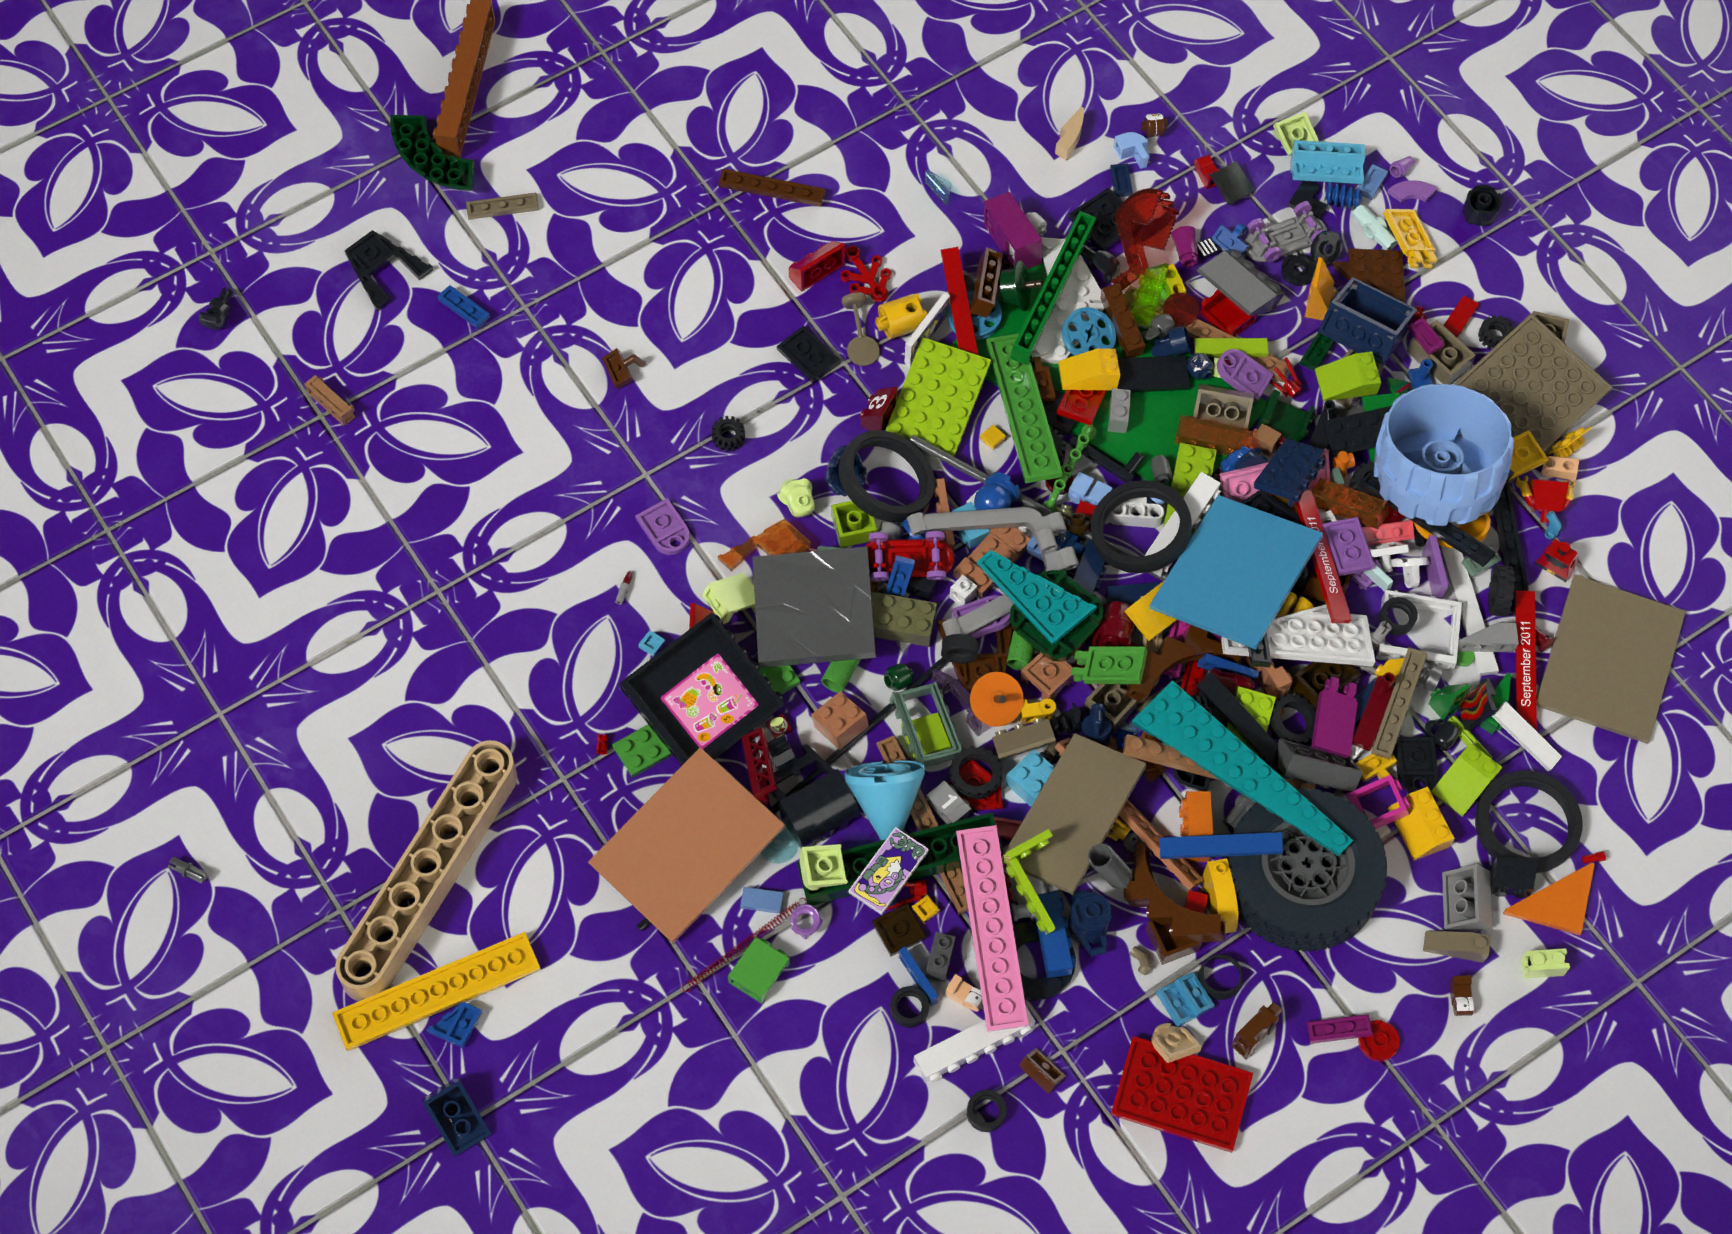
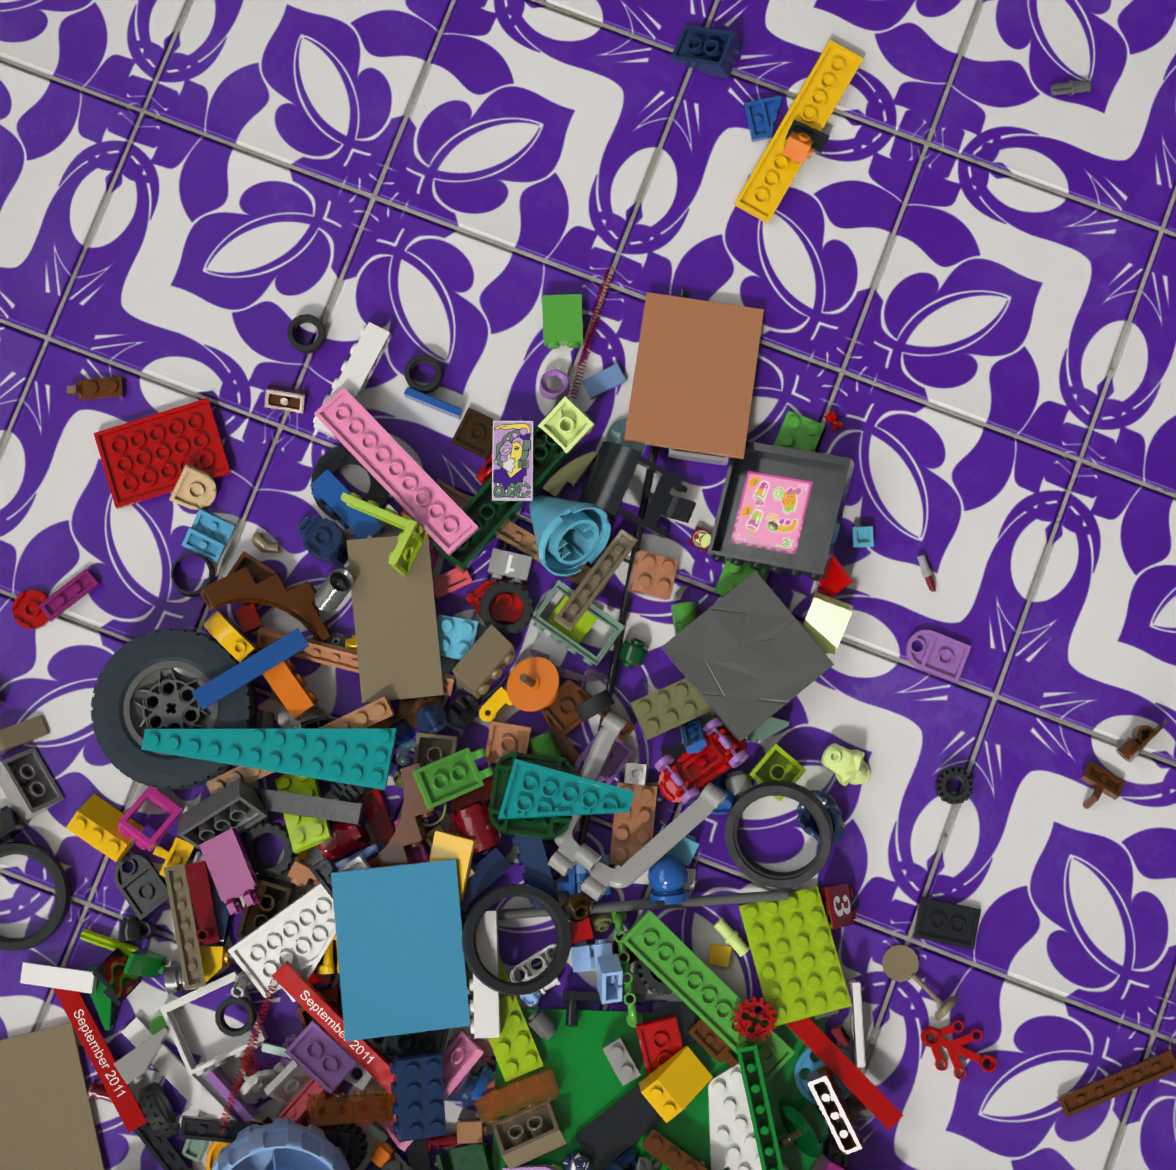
camera: 145 degrees right, 20 degrees up
tan beam [335,740,517,1001] -> none
clear orange wing [717,519,811,571] -> none
dark red fence [741,727,777,806] -> none
red slope [789,241,845,292] -> none
yellow cylinder [875,293,927,340] -> none
yellow tile [912,895,940,924] -> none
dark grey brick [925,932,956,982] -> none
nougat plate [934,478,955,553] -> none
light nougat leg [945,974,983,1012] -> none
dark azure wedge [1062,307,1116,356] -> none
reddish brown hips [1231,1002,1283,1060] -> none
lime slope [1431,743,1502,817] -> none
none -> reddish brown hinge [66,376,124,401]
none -> red piece [218,979,278,1134]
none -> clear red tile [240,1051,260,1077]
none -> olive slope [543,451,597,498]
none -> dark tan plate [554,529,638,632]
none -> light blue piece [597,954,623,1004]
none -> yellowish green pin [713,918,750,957]
none -> red gear [732,996,777,1043]
none -> orange brick [782,131,815,164]
none -> black tile [785,120,829,155]
none -> dark red tile [831,1022,850,1048]
none -> reddish brown panel [1116,720,1168,762]

